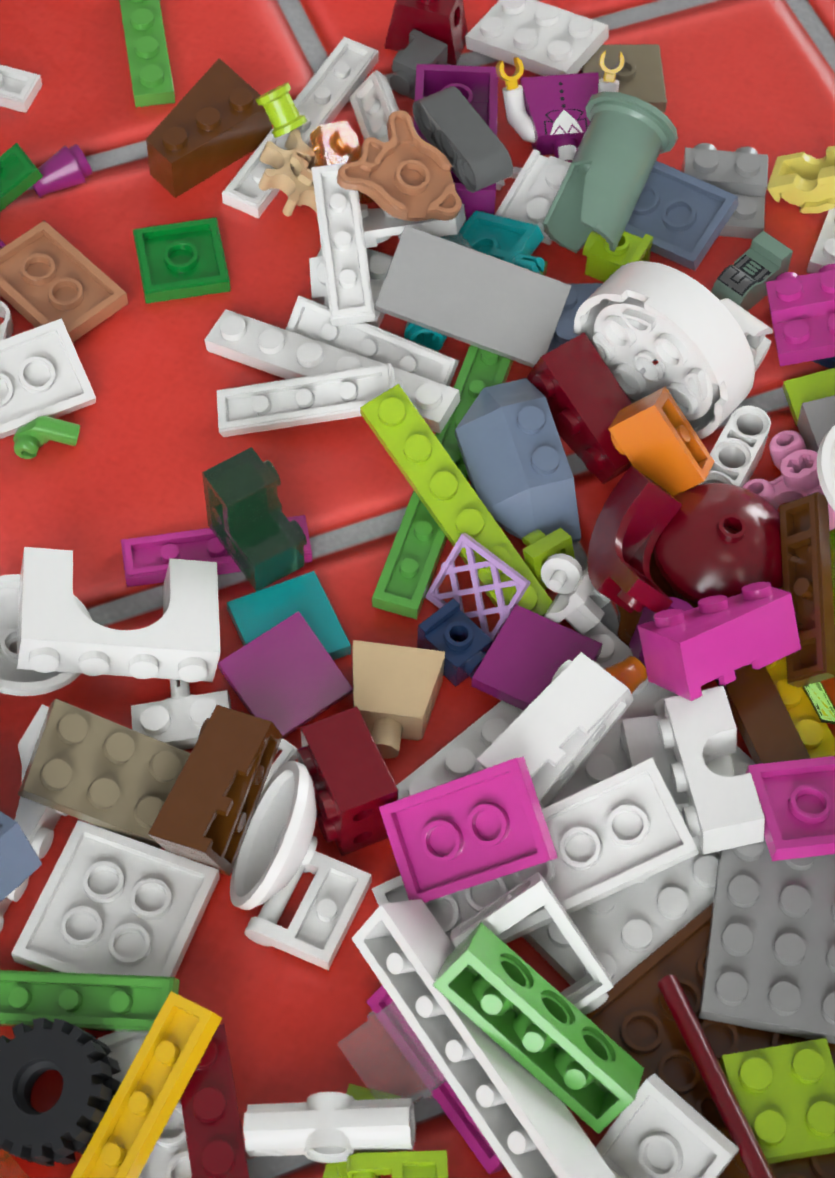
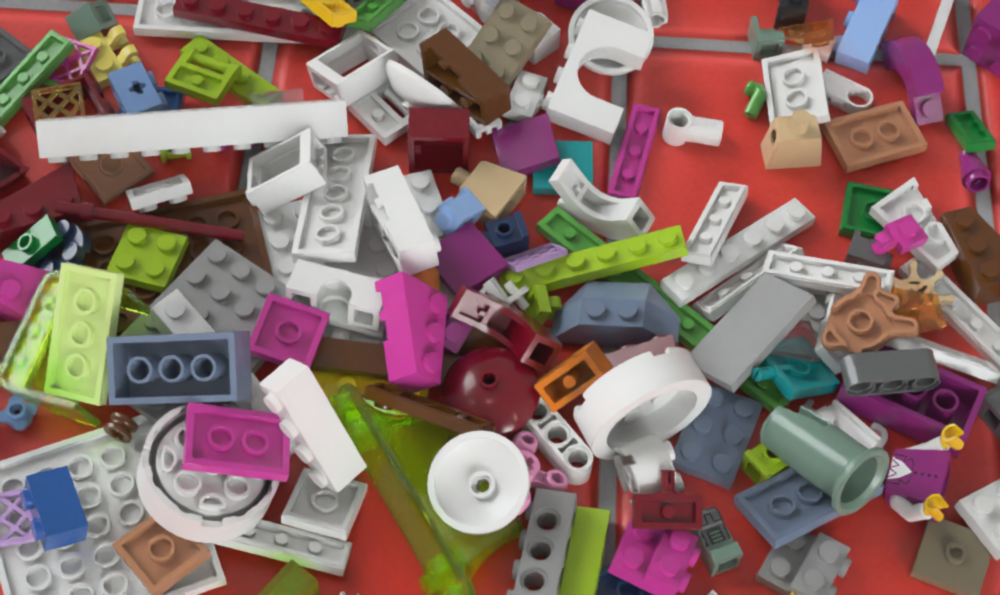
camera: 115 degrees right, 0 degrees up
clear green brick [202,447,307,592] -> none
white piece [243,1092,416,1163] -> none
lime bush [255,83,307,138] -> none
dark pink plate [379,756,558,903] -> none
bright green brick [433,922,644,1134] -> none
none -> white window [306,30,399,107]
none -> light blue brick [434,187,486,236]
none -> white arch [549,158,656,241]
none -> dark red plate [632,470,702,530]
none -> white piece [662,107,724,146]
none -> tan torso [760,109,822,170]
none -> dark grey brick [844,230,893,270]
none -> white wing [869,177,959,275]
none -> dark pink plate [870,214,928,256]

